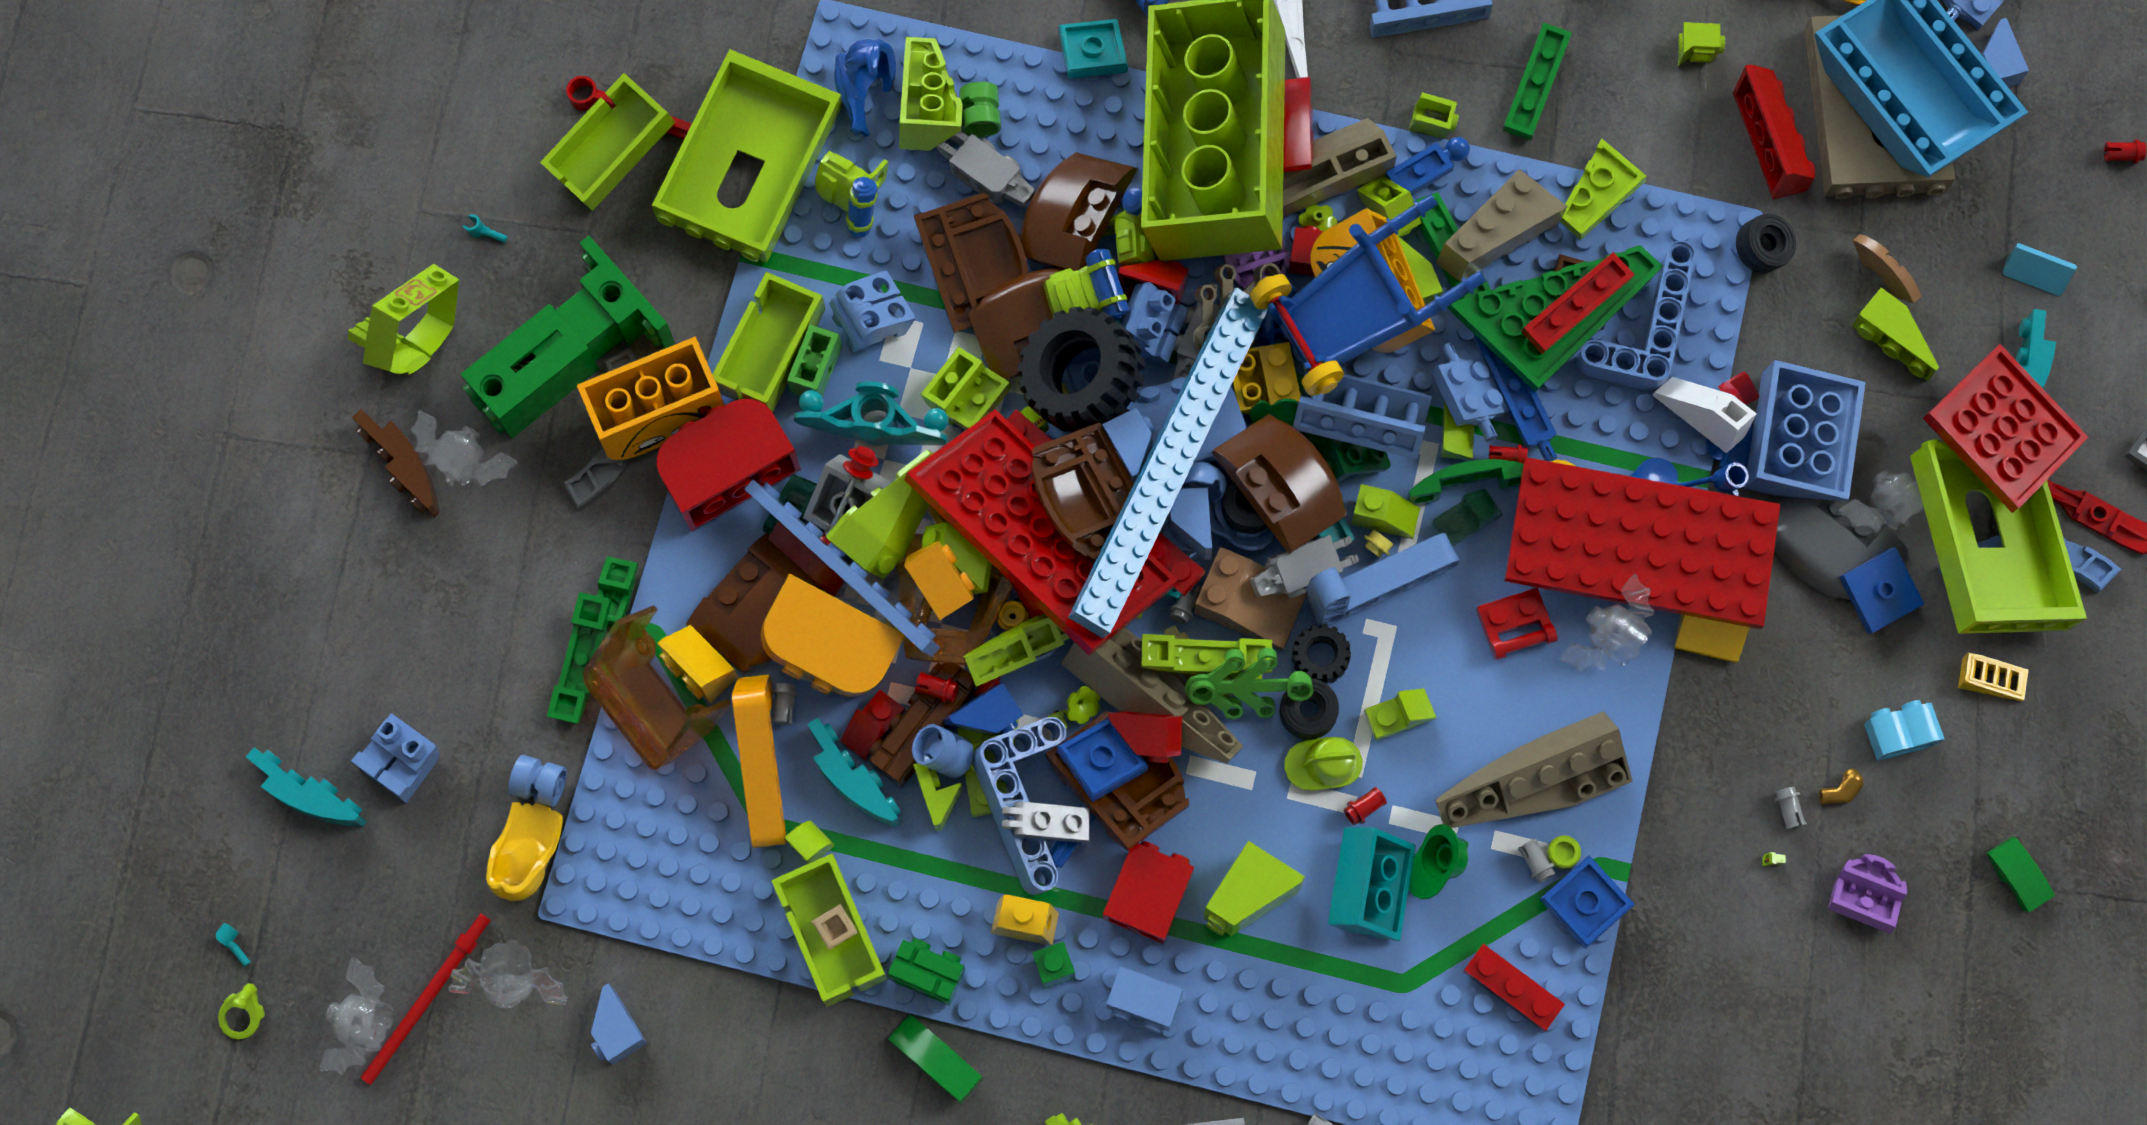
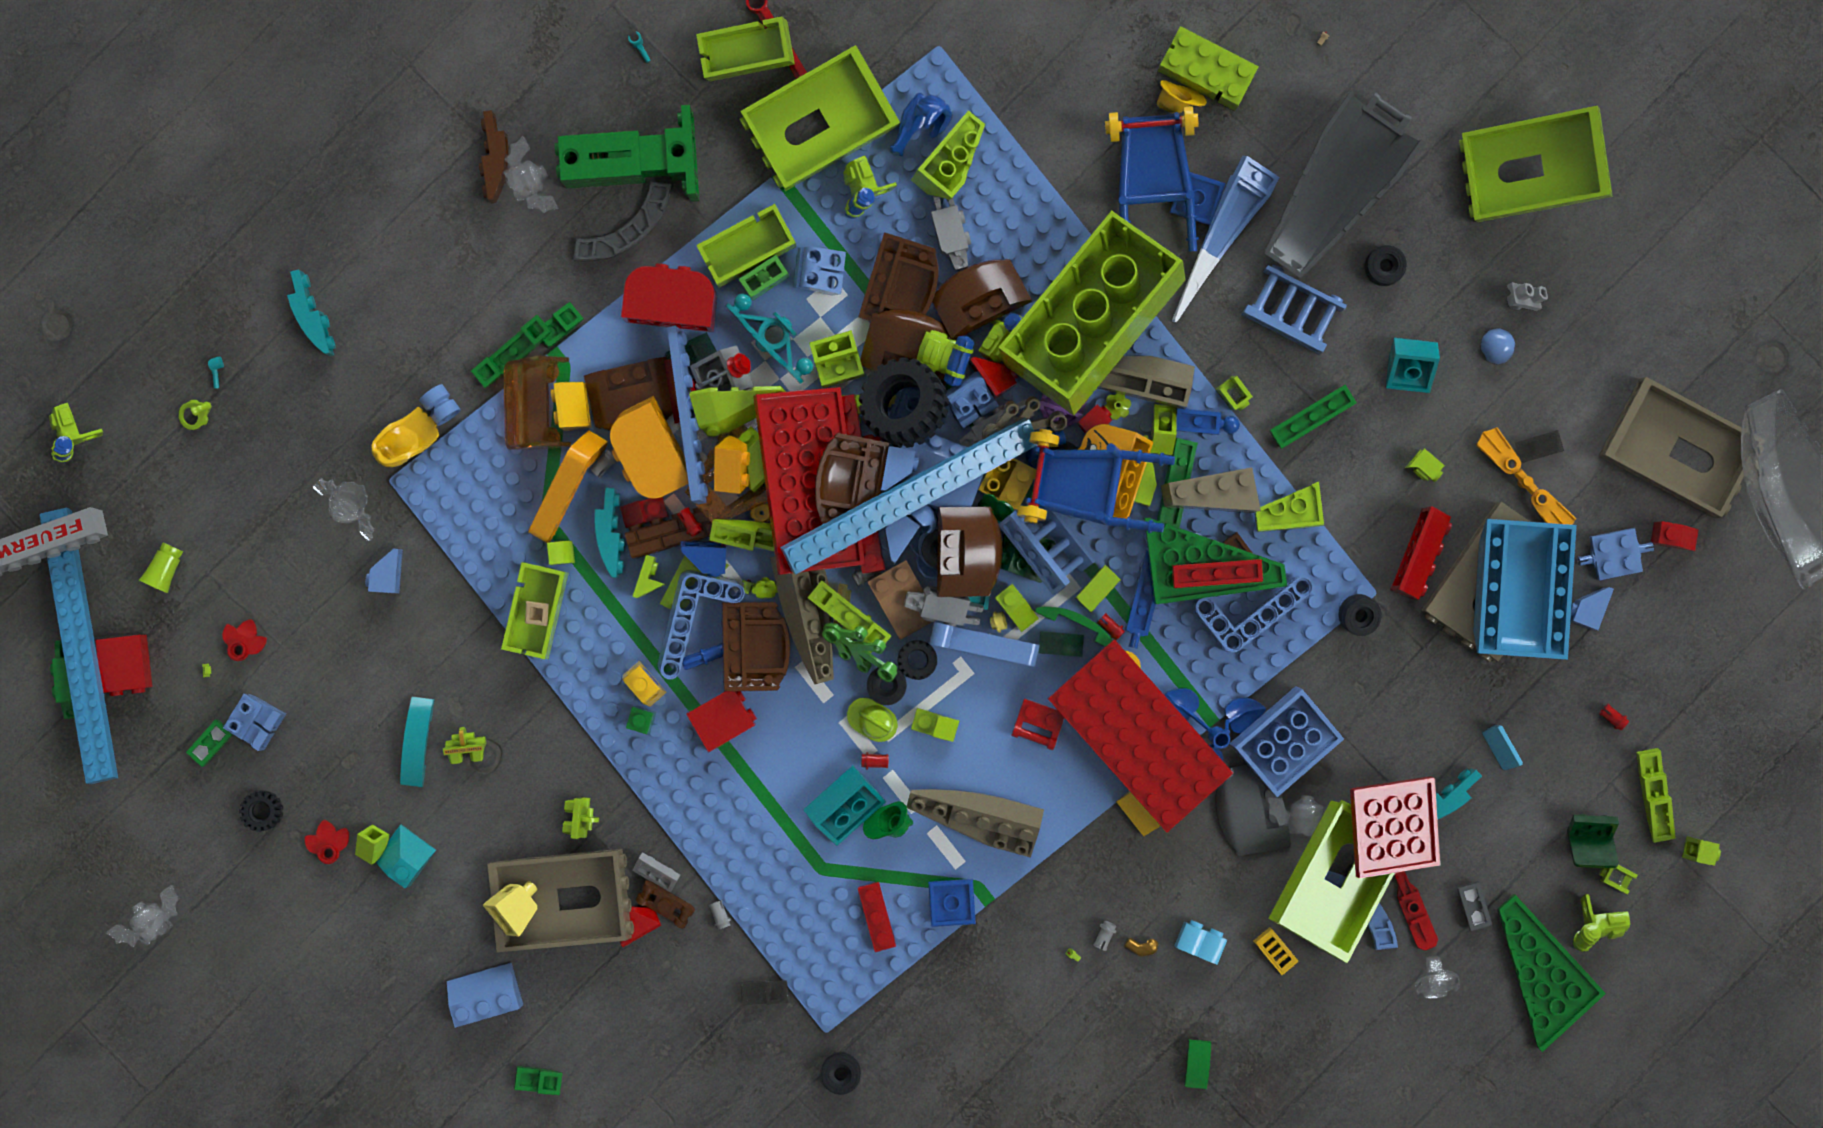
camera: 30 degrees right, 15 degrees up
clear helmet [320,957,394,1075] -> none
lime piece [348,264,459,374] -> none
medium blue hips [351,713,440,803] -> none
red bar [360,913,491,1085] -> none
light orange brick [577,336,724,460] -> none
green brick [887,938,966,1006] -> none
green slope [888,1014,983,1105] -> none
medium blue wheel [912,724,974,778] -> none
bright green wheel [959,82,1001,138] -> none
hinge [1002,802,1090,843] -> none
blue plate [1057,718,1148,802] -> none
teal tile [1058,19,1128,79] -> none
medium blue brick [1106,966,1183,1034] -> none
red slope [1109,711,1182,763] -> none
lime slope [1203,841,1305,936] -> none
red slope [1283,77,1314,173] -> none
medium blue plate [1431,342,1509,442] -> none
light grey pin [1518,839,1555,883] -> none
lime tile [1547,835,1581,870] -> none
clear helmet [1561,574,1654,671] -> none
white slope [1652,377,1757,453] -> none
red bracket [1717,371,1759,405] -> none
medium lavender slope [1828,854,1907,934] -> none
blue plate [1839,547,1924,634] -> none
lime slope [1852,288,1939,381] -> none
medium nougat tile [1853,234,1921,303] -> none

